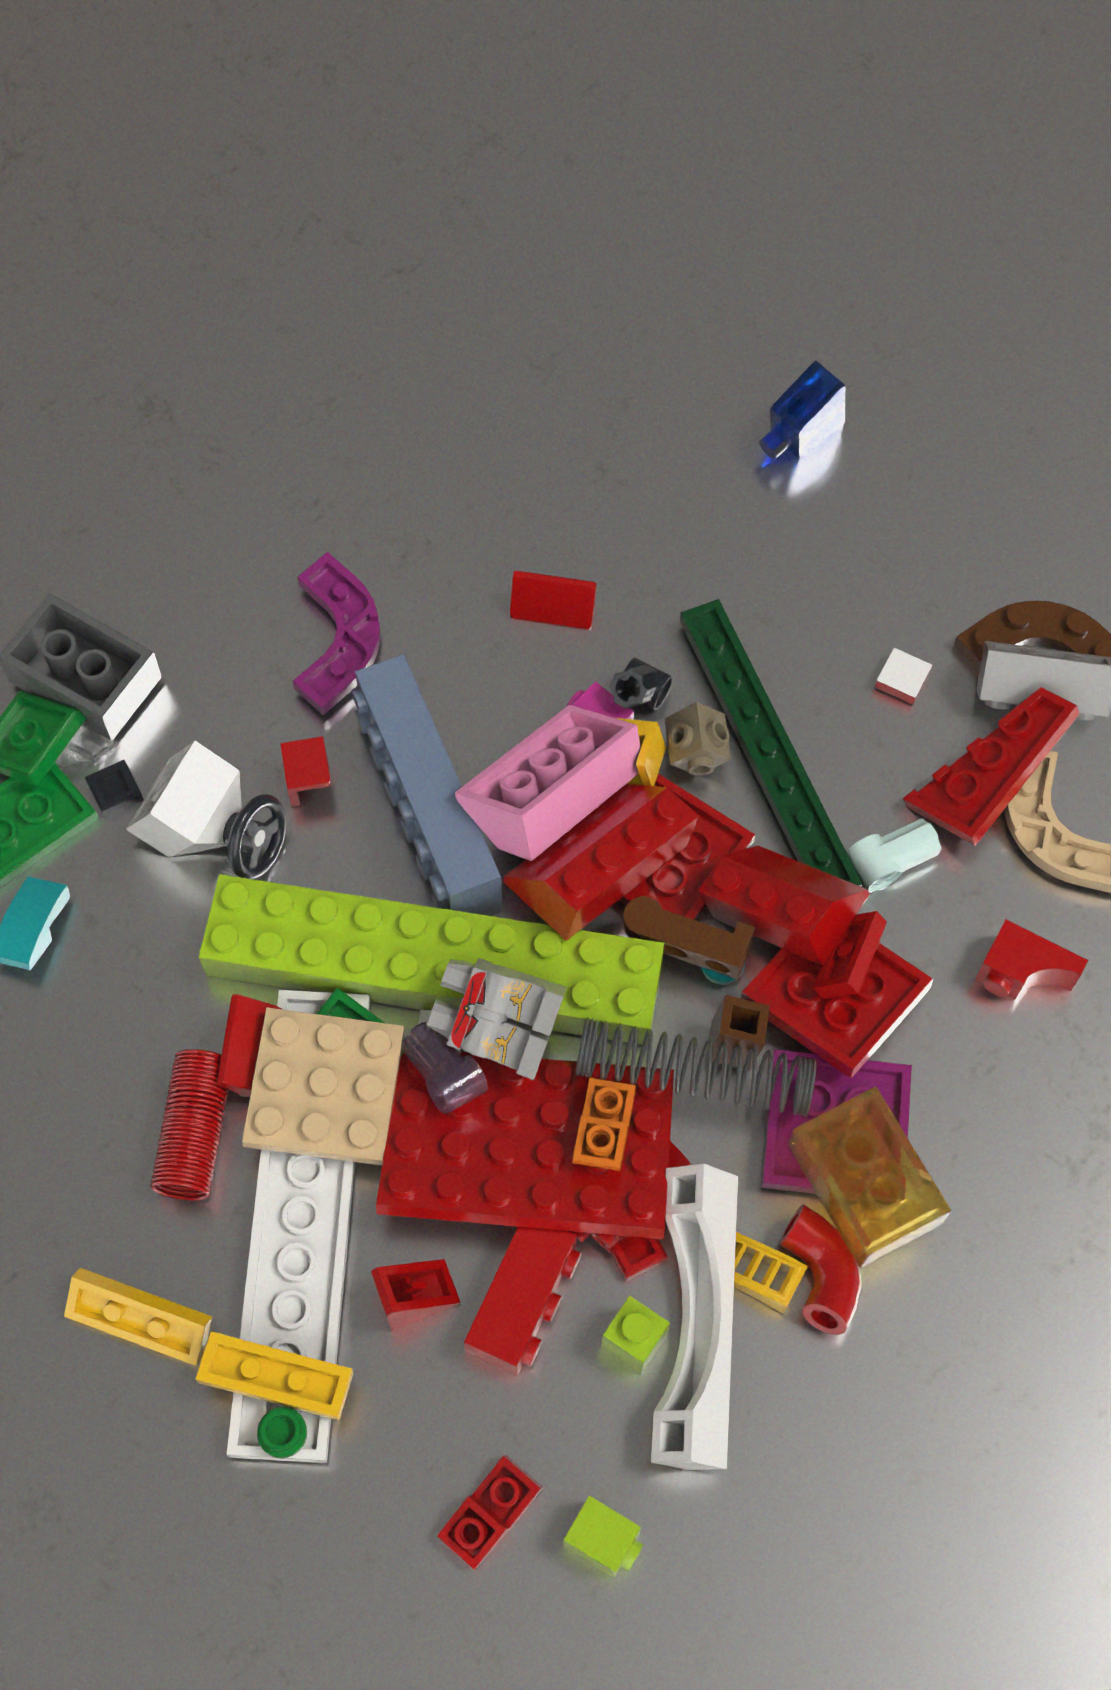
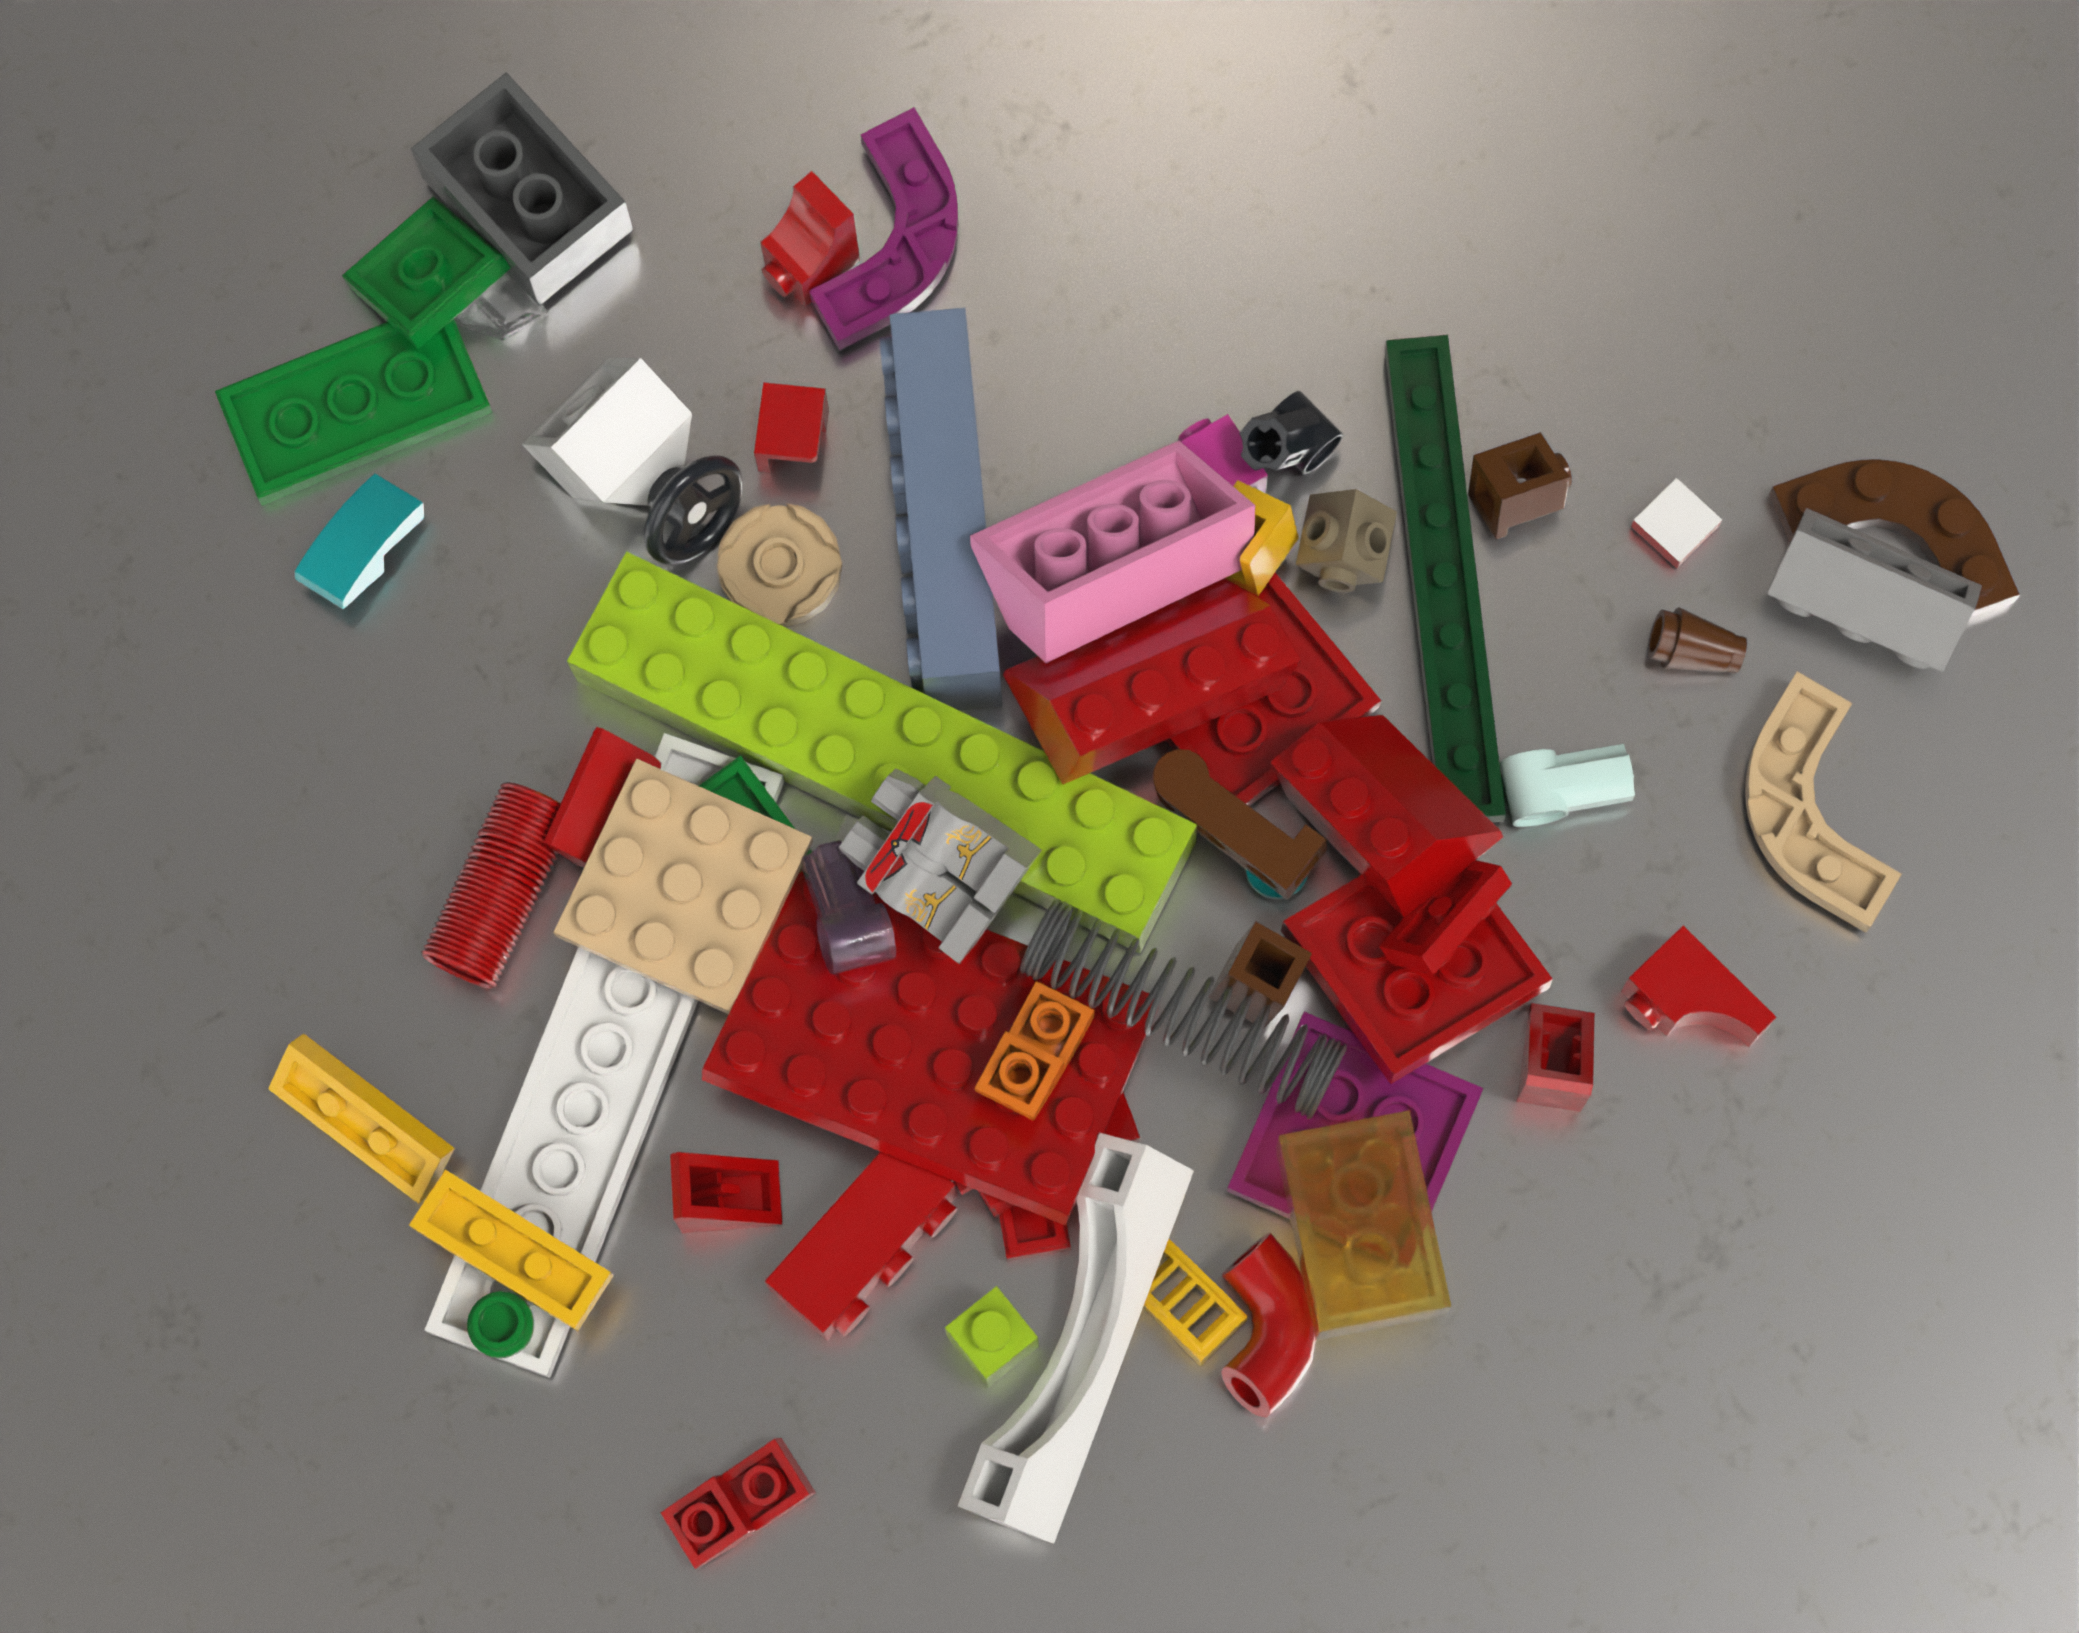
camera: 20 degrees right, 10 degrees up
black tile [85,759,144,818] -> none
red slope [510,570,597,630] -> none
lime brick [563,1495,644,1578] -> none
clear blue torso [759,360,845,459] -> none
red wing [902,687,1079,846] -> none
none -> tan tile [717,503,843,627]
none -> red arch [760,171,860,307]
none -> reddish brown brick [1468,432,1572,540]
none -> red slope [1516,1003,1595,1112]
none -> reddish brown cone [1648,607,1747,674]

